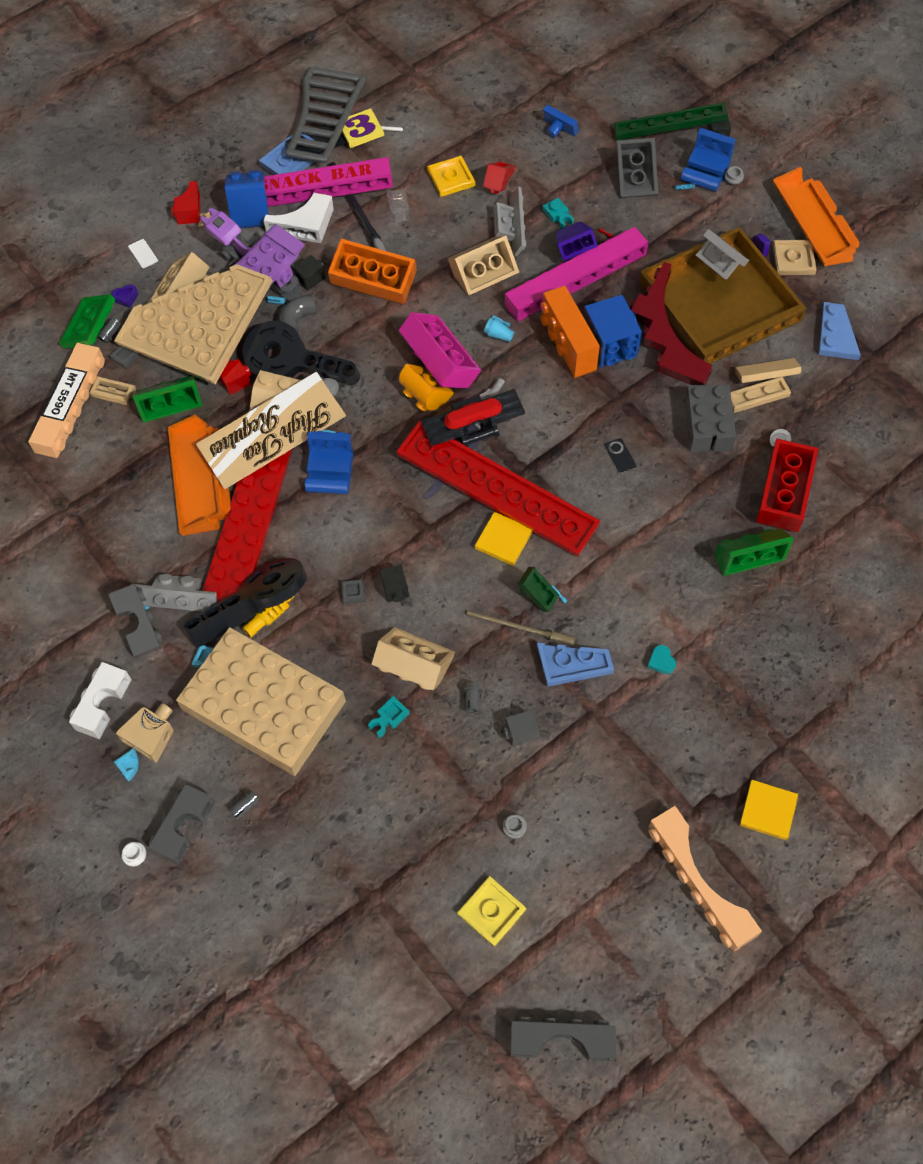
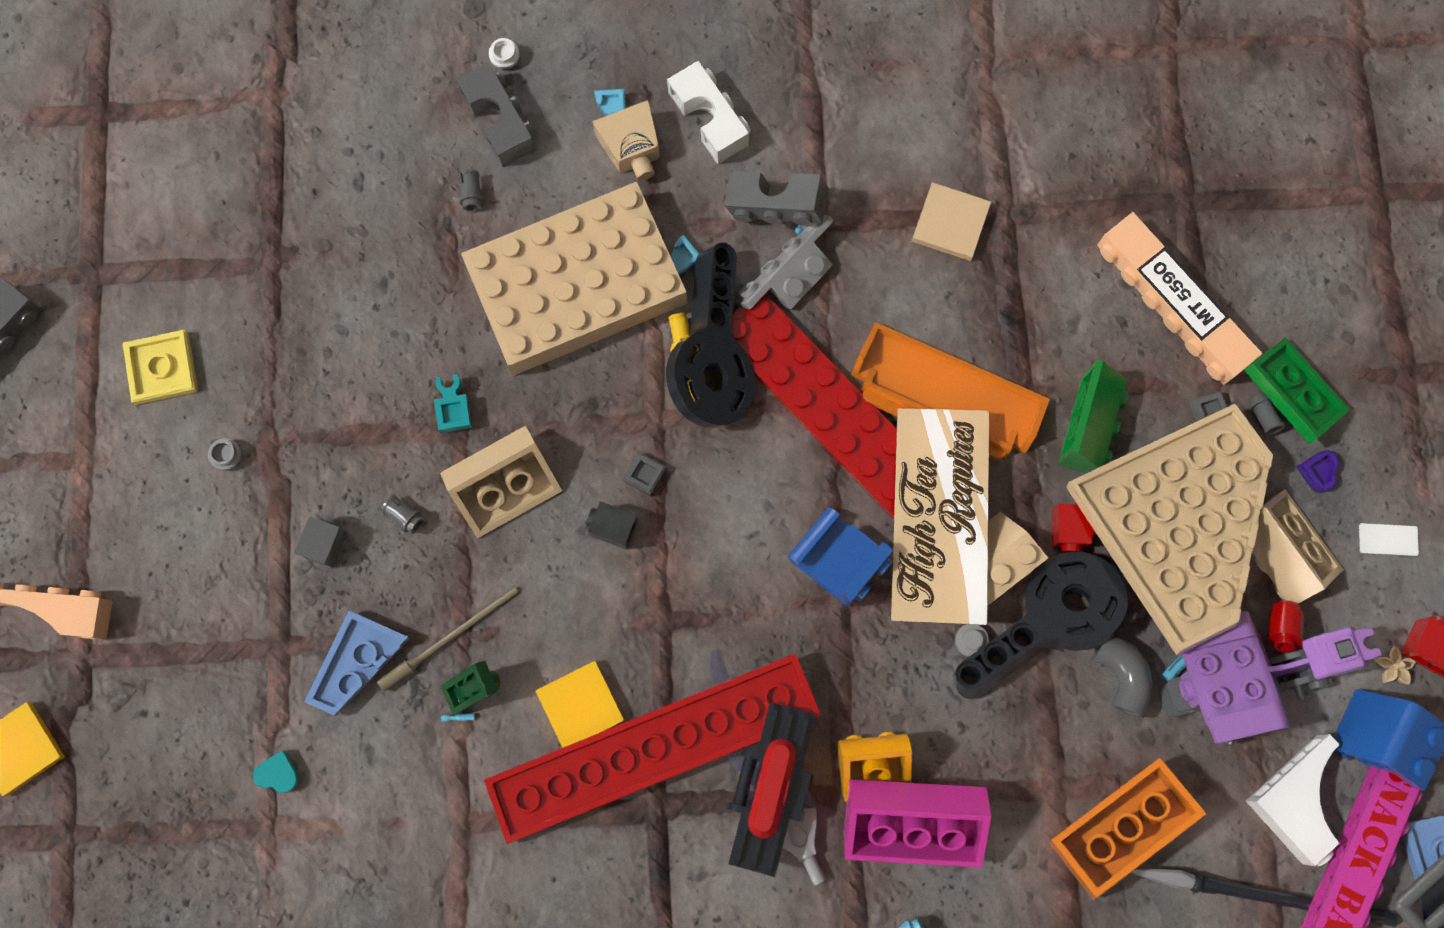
camera: 125 degrees right, 15 degrees up
tan tile [89,376,136,406] -> none
pearl dark grey brick [293,255,325,291] -> none
none -> tan tile [911,182,991,261]
none -> red brick [1267,600,1304,653]

